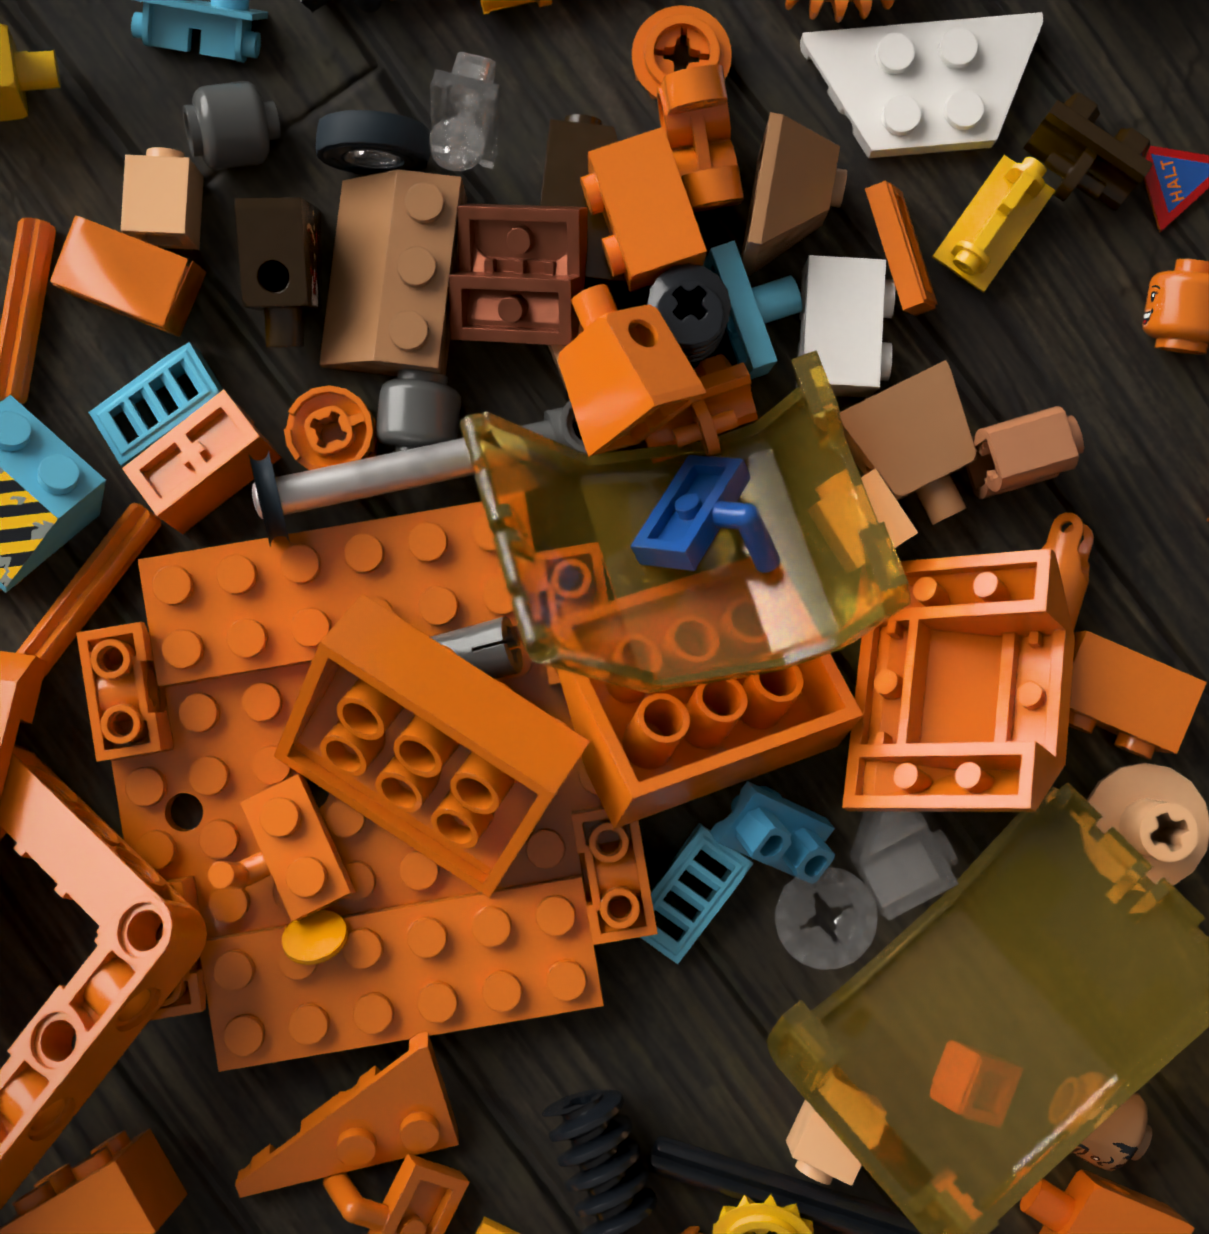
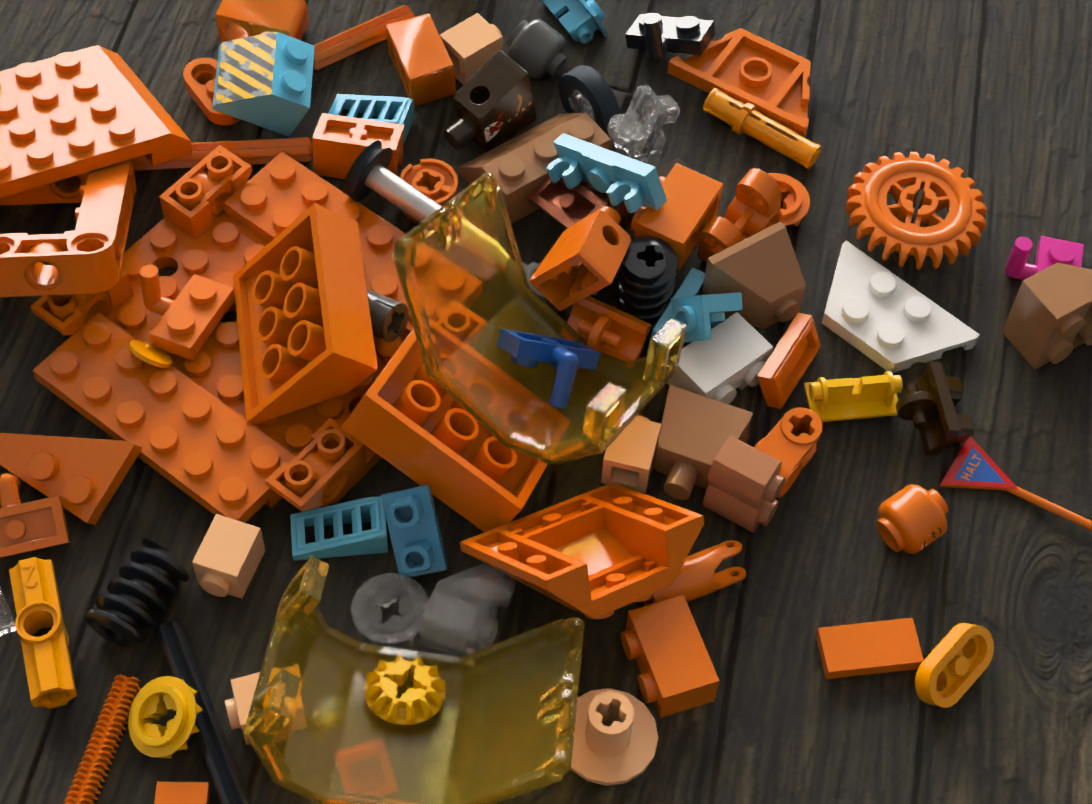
camera: 45 degrees right, 30 degrees down
none -> light nougat brick [192,514,265,599]
none -> yellow gear [364,654,445,725]
none -> medium azure plate [547,133,667,213]
none -> medium azure bracket [671,292,743,343]
none -> orange piece [754,407,822,498]

